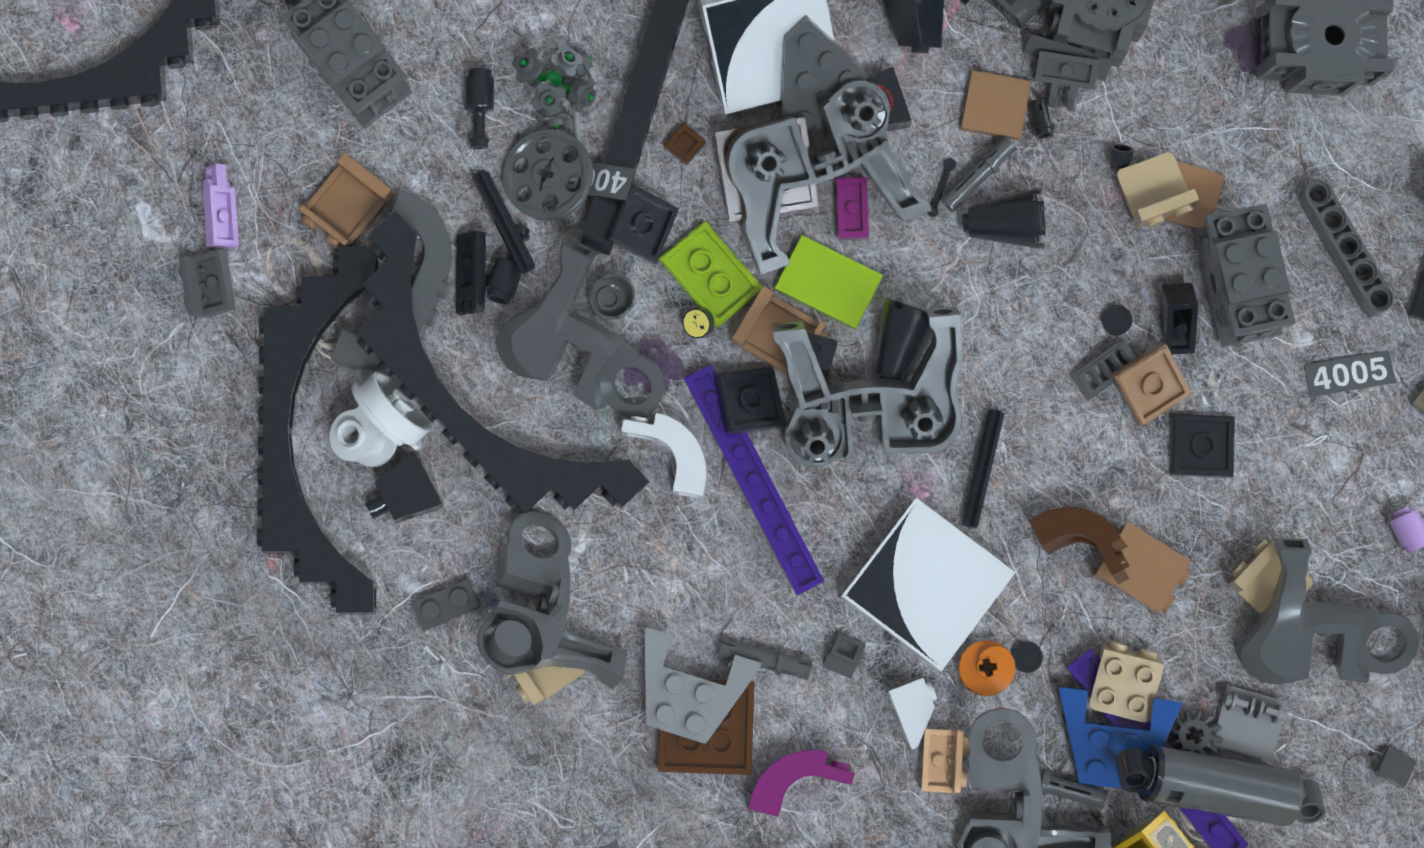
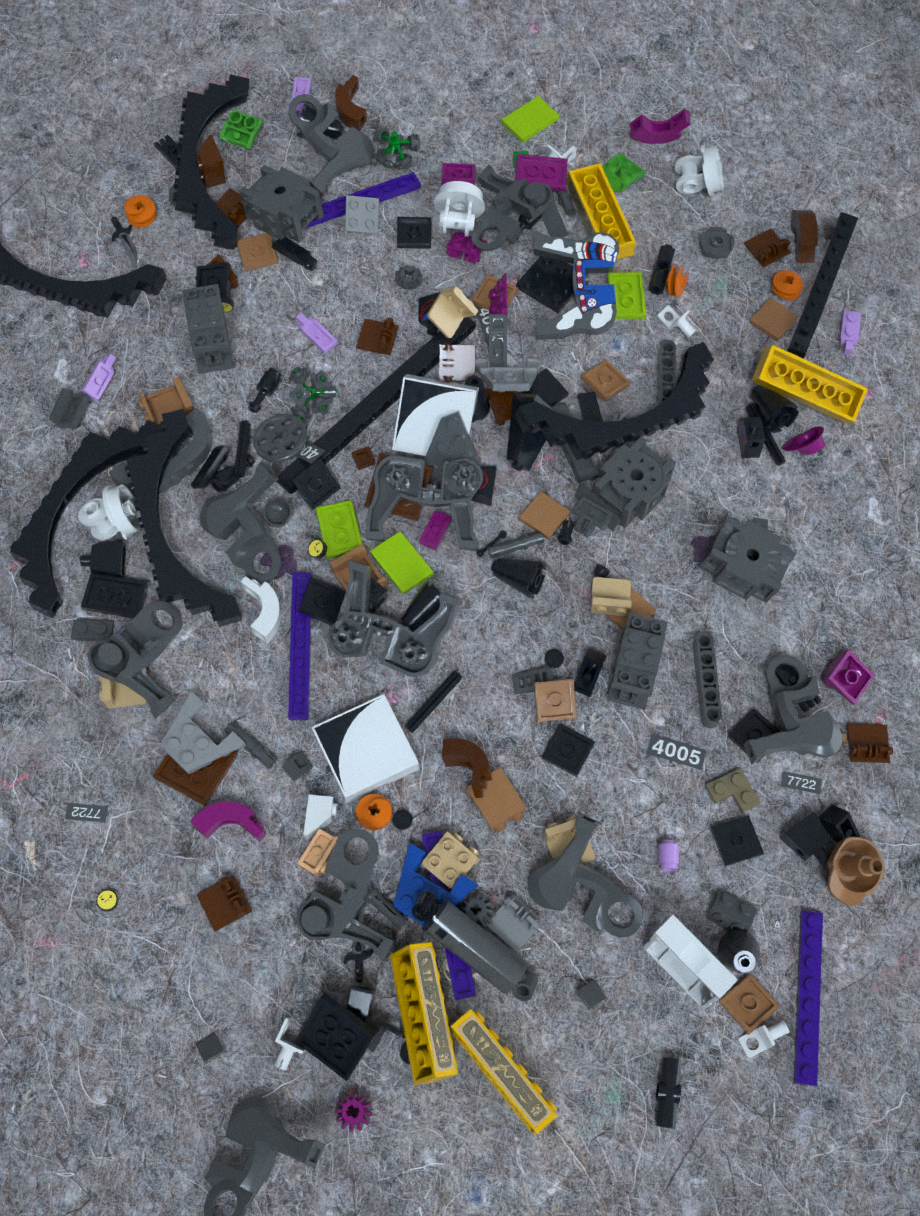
camera: 25 degrees right, 15 degrees down
none -> black plate [81,572,148,619]

